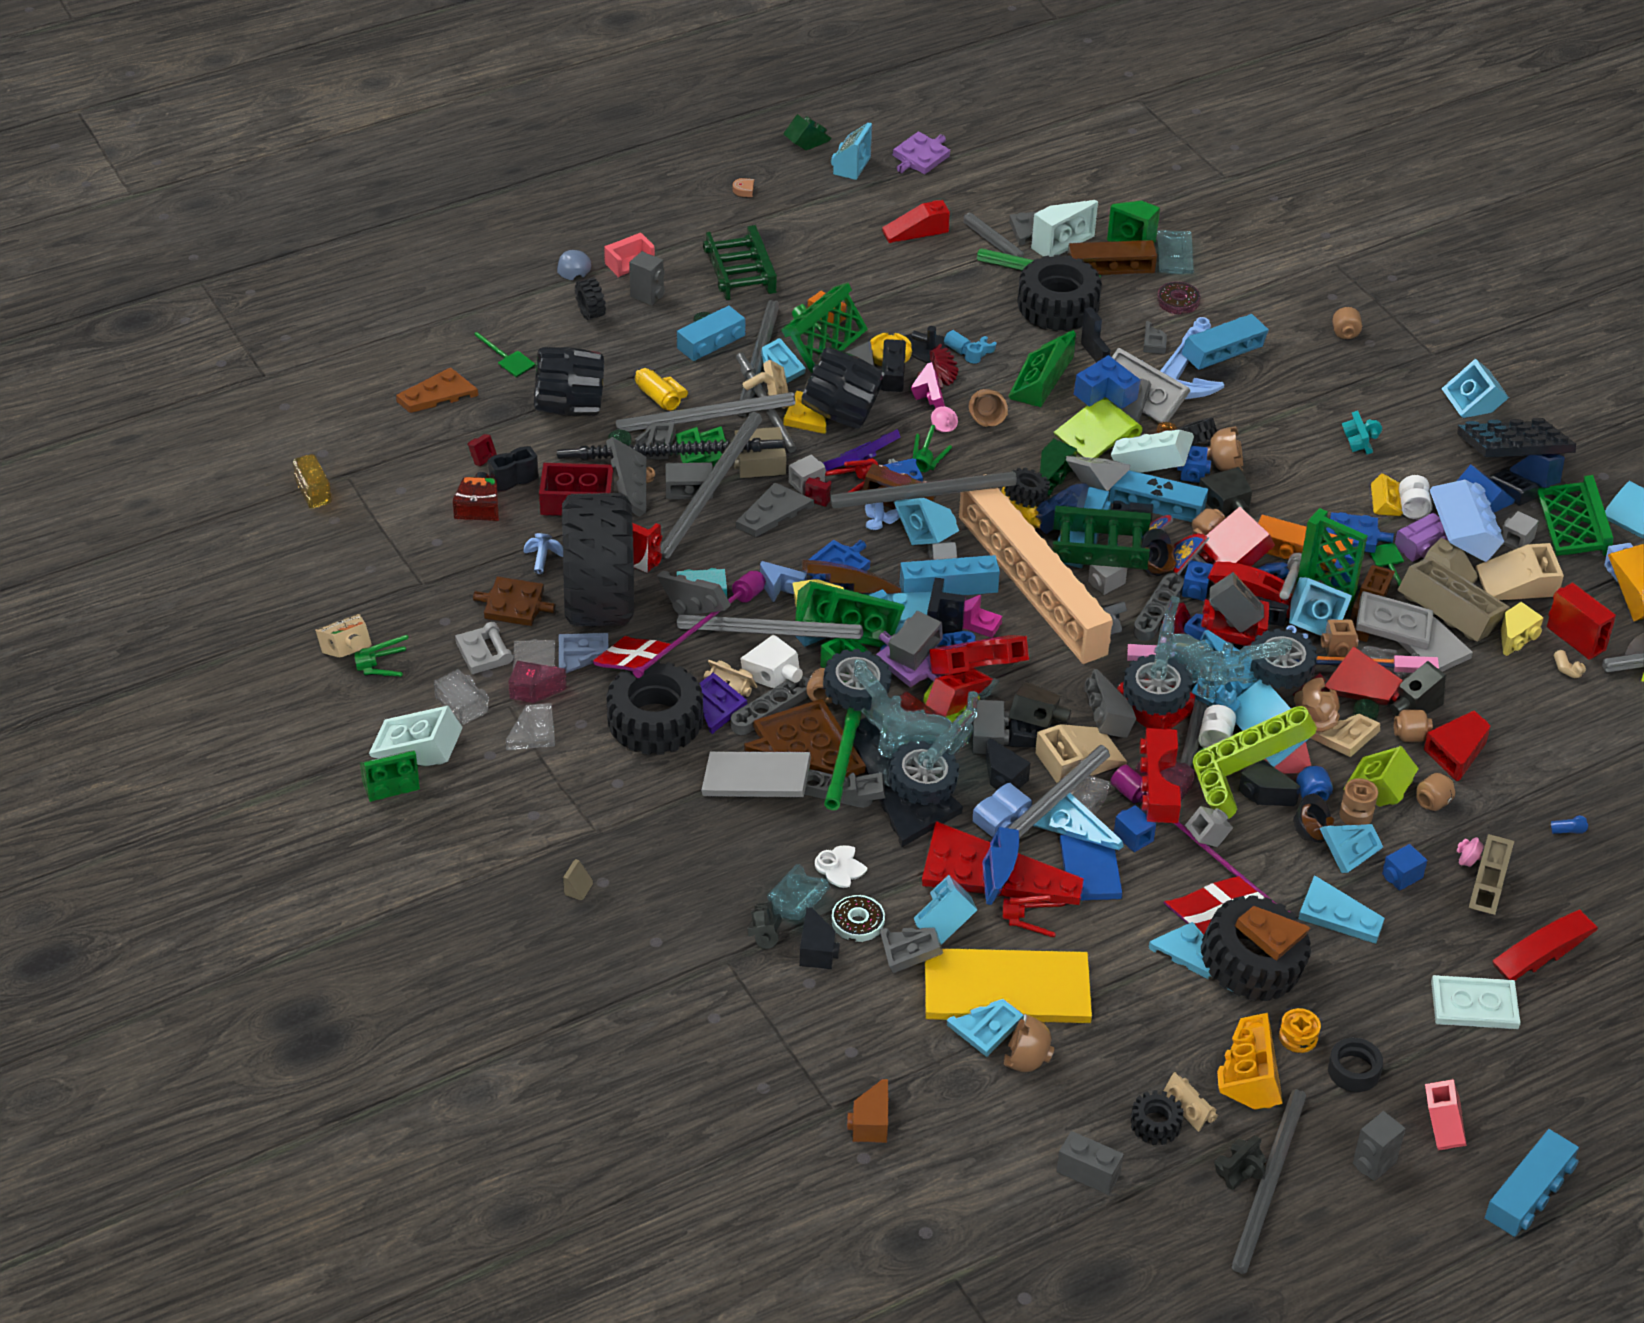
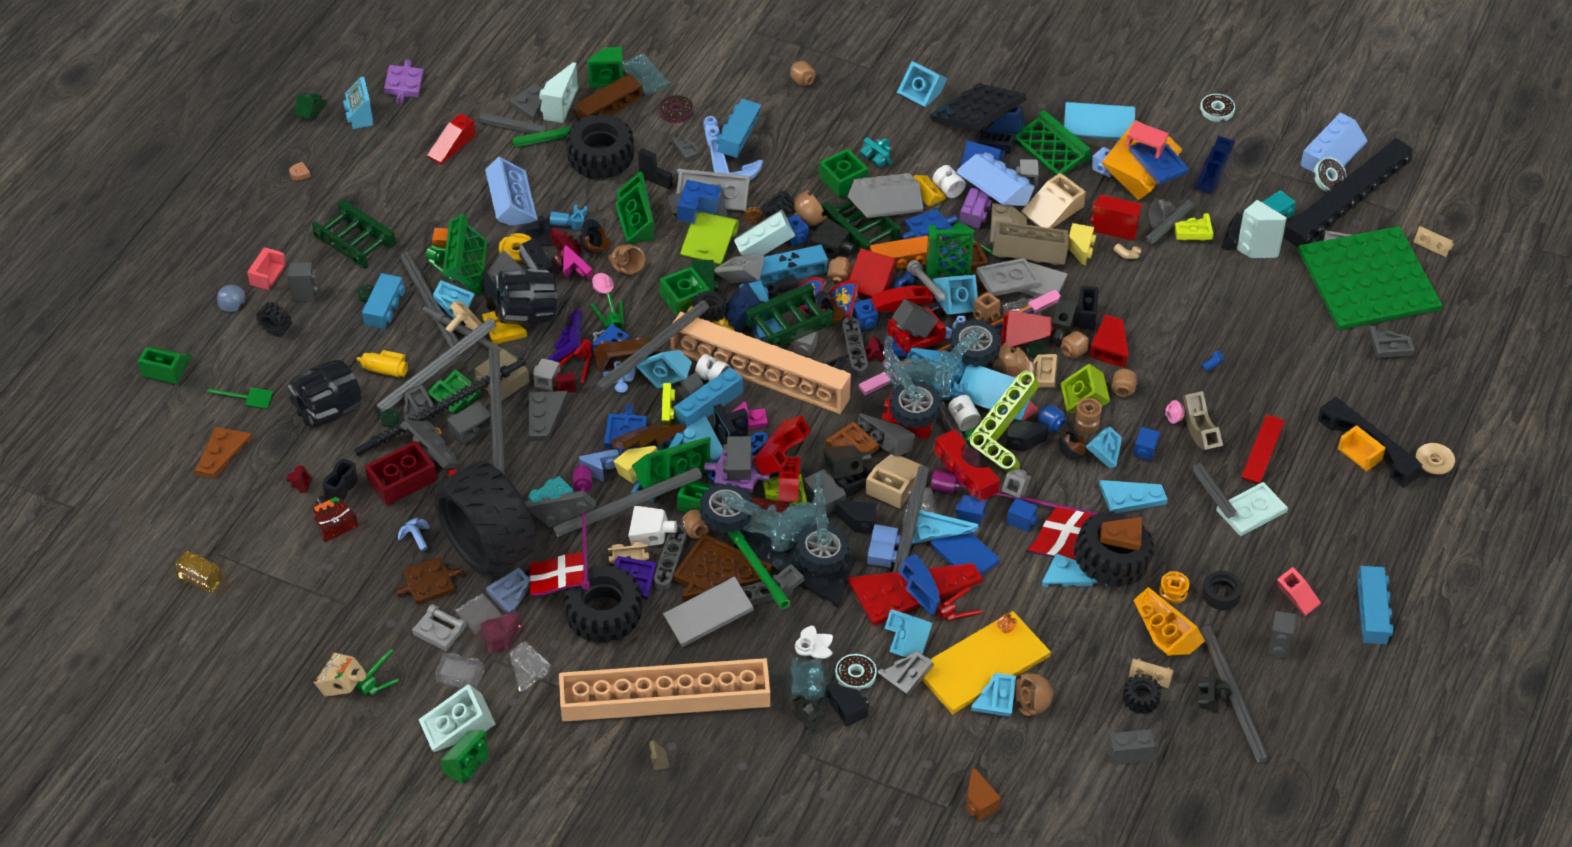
camera: 35 degrees left, 5 degrees up
none -> green slope [138,346,192,384]
none -> light blue slope [485,157,537,226]
none -> light nougat brick [559,658,770,722]
none -> black piece [579,219,611,255]
none -> green slope [659,266,710,317]
none -> neon yellow wing [662,383,675,424]
none -> white wheel [695,354,730,382]
none -> green brick [819,148,869,198]
none -> dark green fence [822,200,900,253]
none -> dark orange wing [825,422,879,454]
none -> light grey slope [848,173,923,218]
none -> clear orange bush [997,613,1017,633]
none -> blue brick [1007,498,1039,532]
none -> black brick [1077,286,1099,329]
none -> dark grey axle [1193,463,1236,518]

